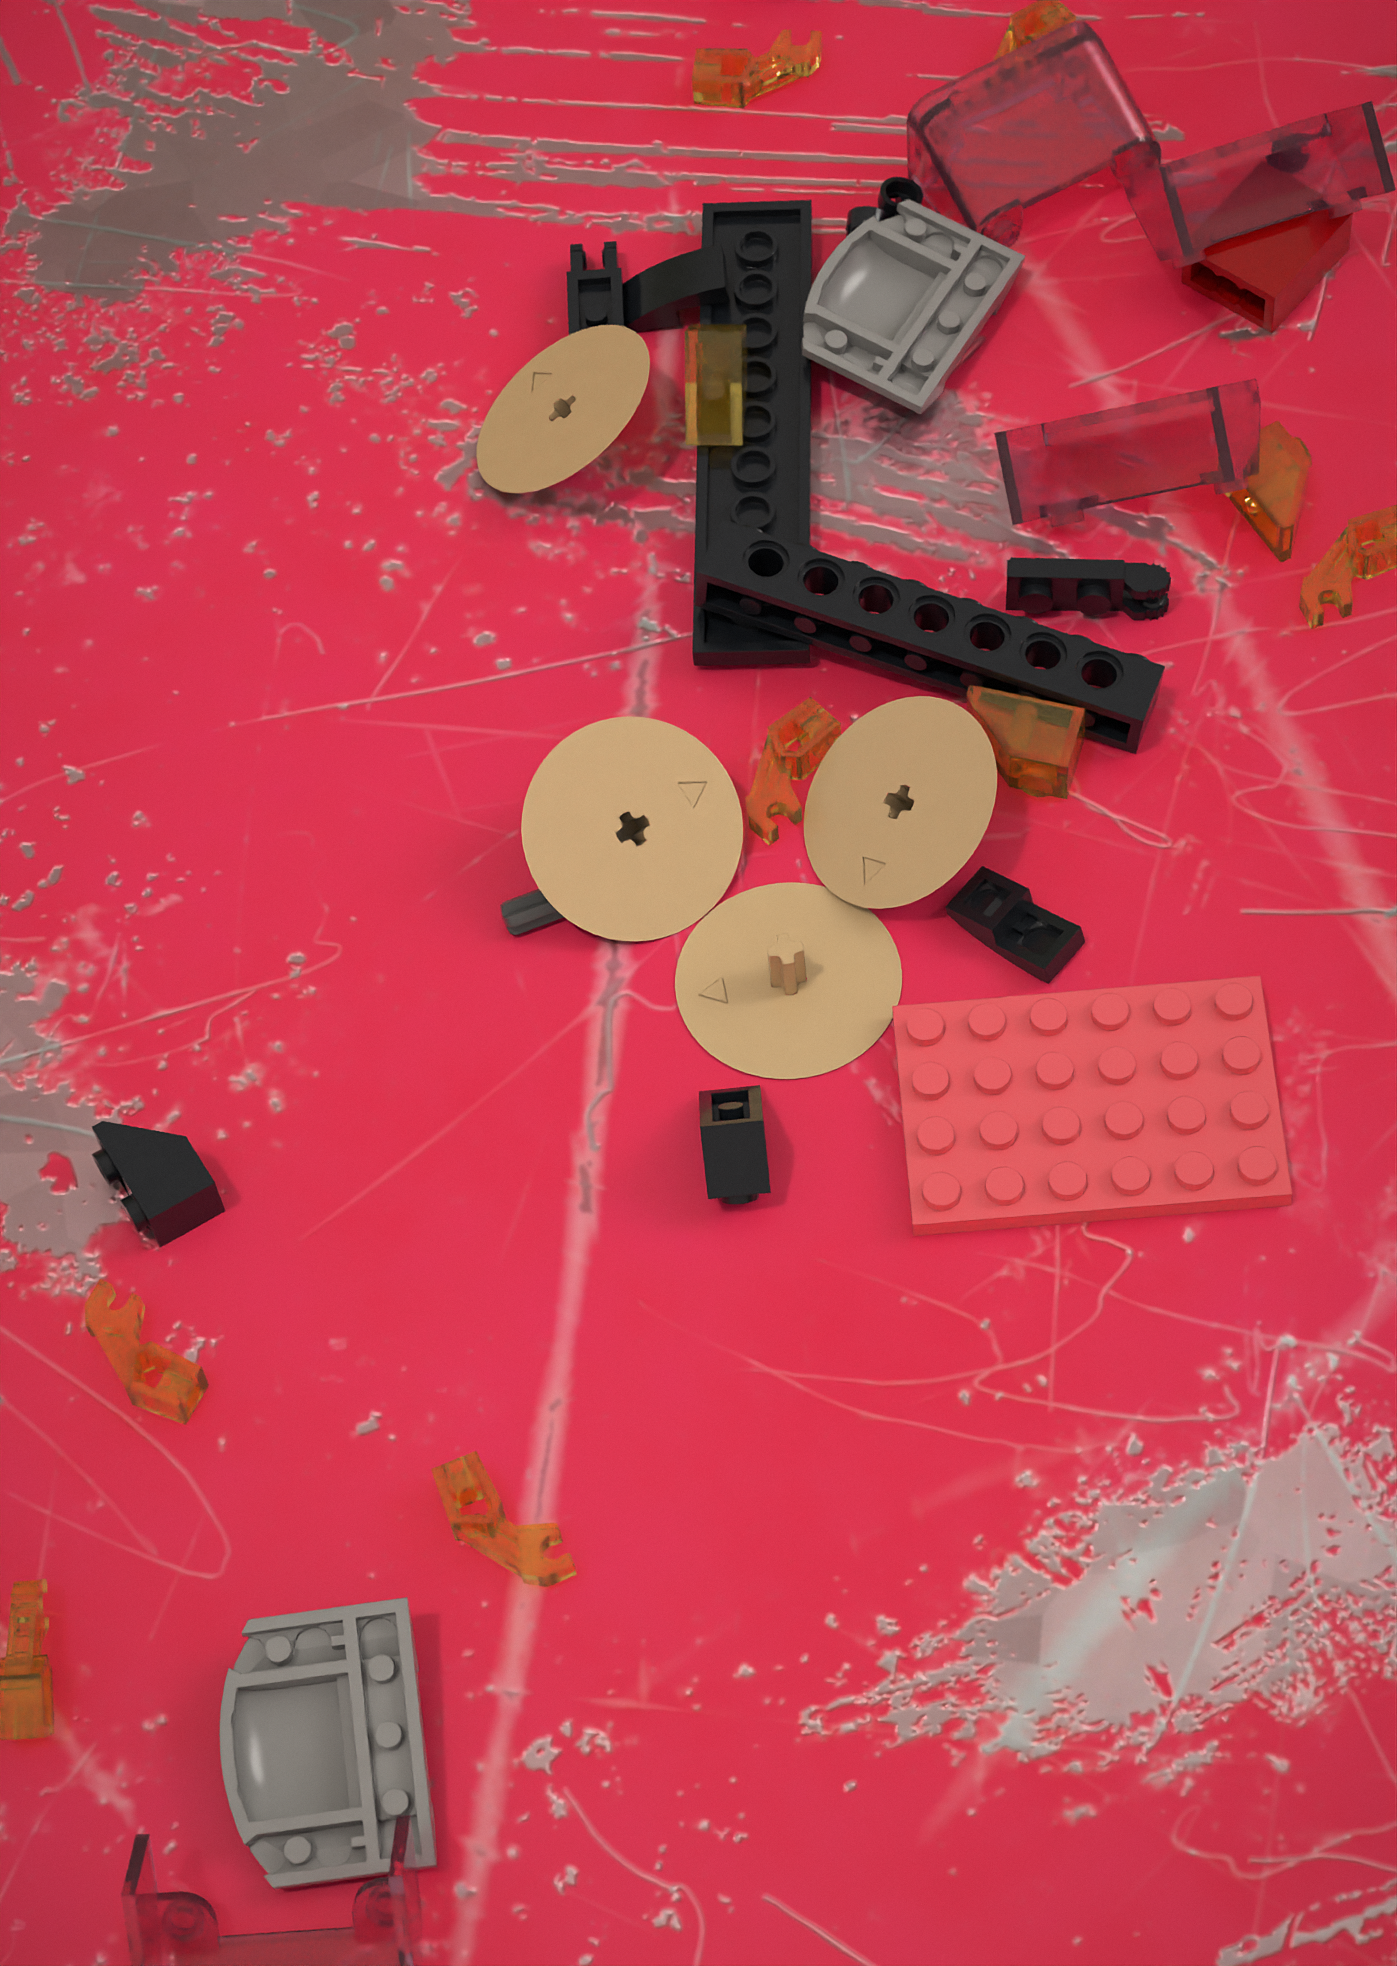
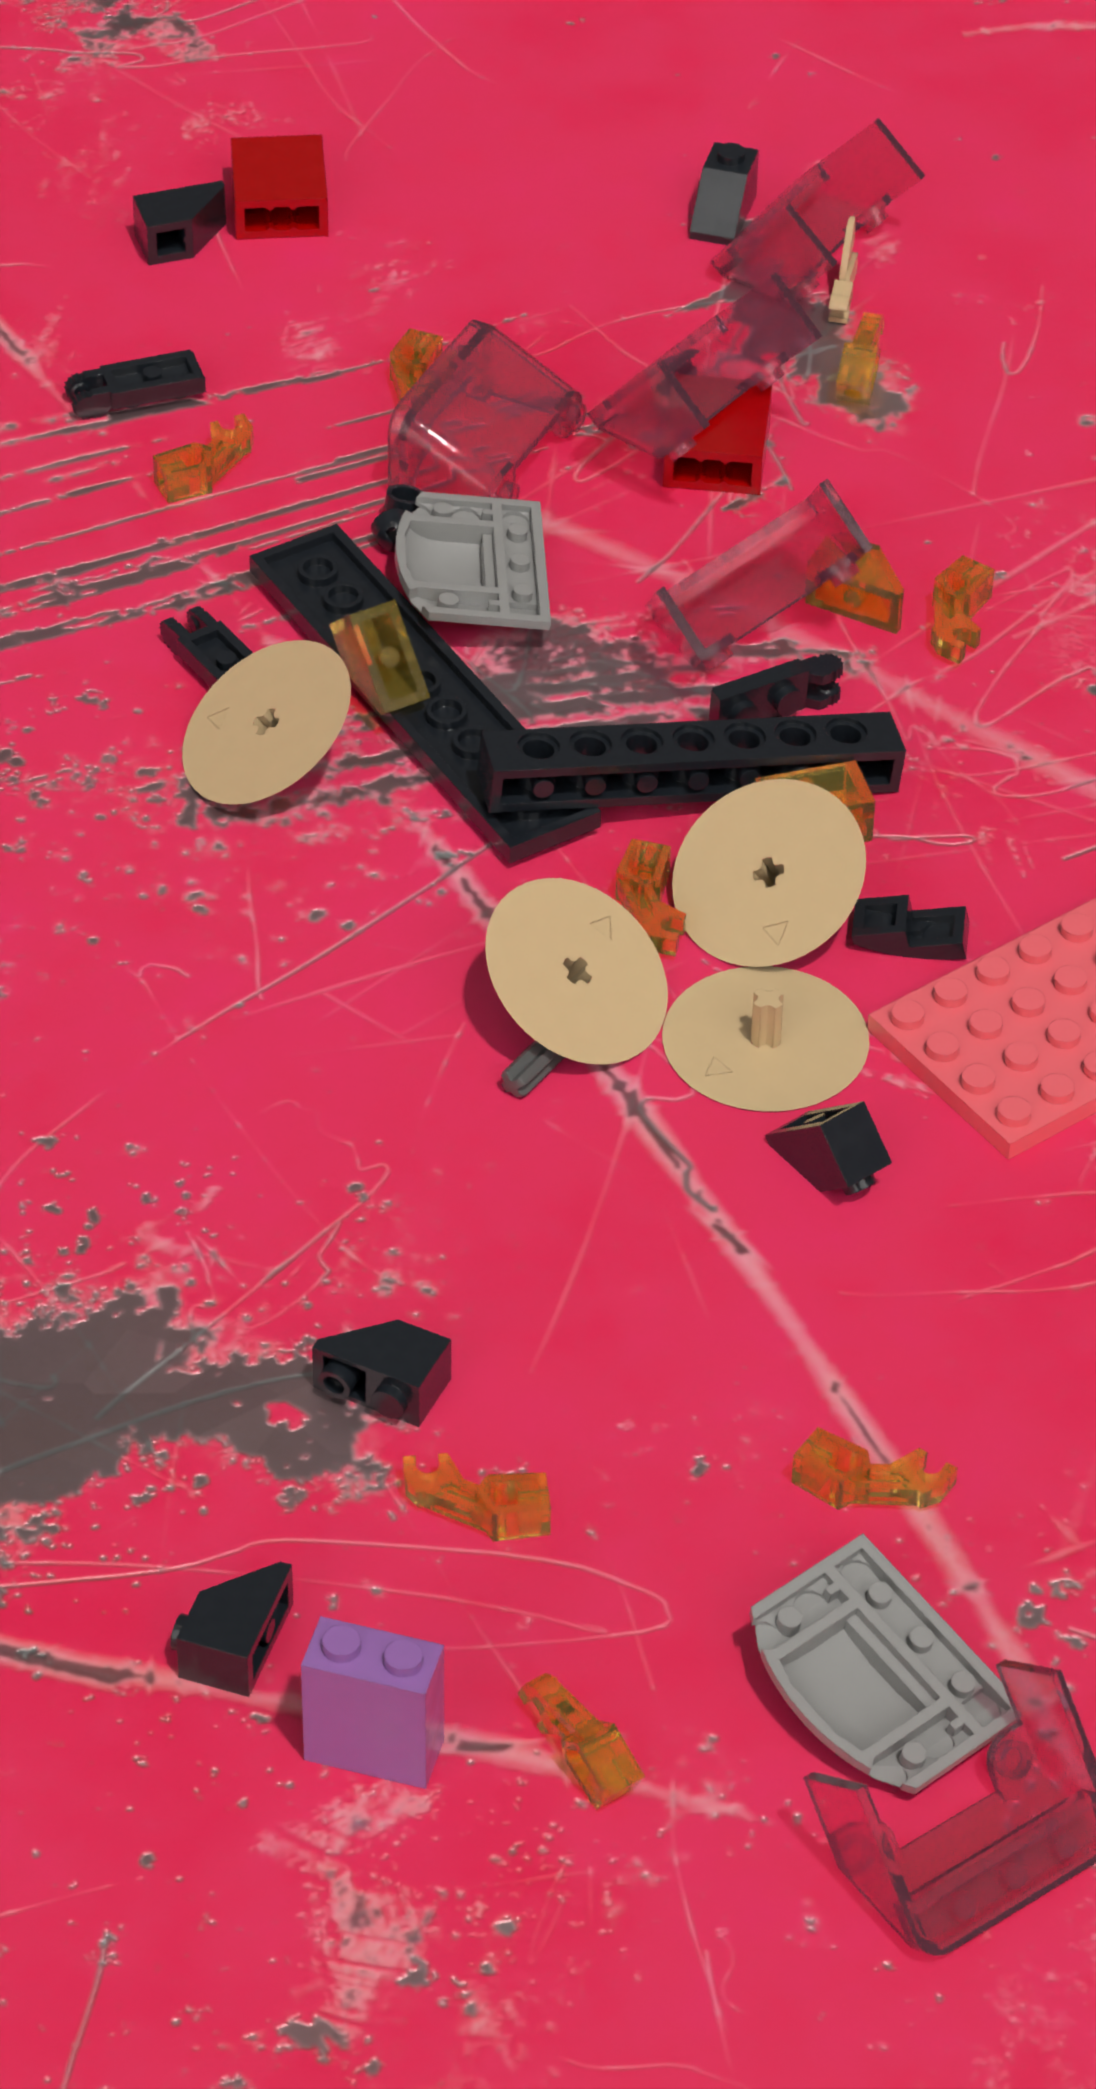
camera: 40 degrees left, 15 degrees down
black slope [623,244,730,333] -> none

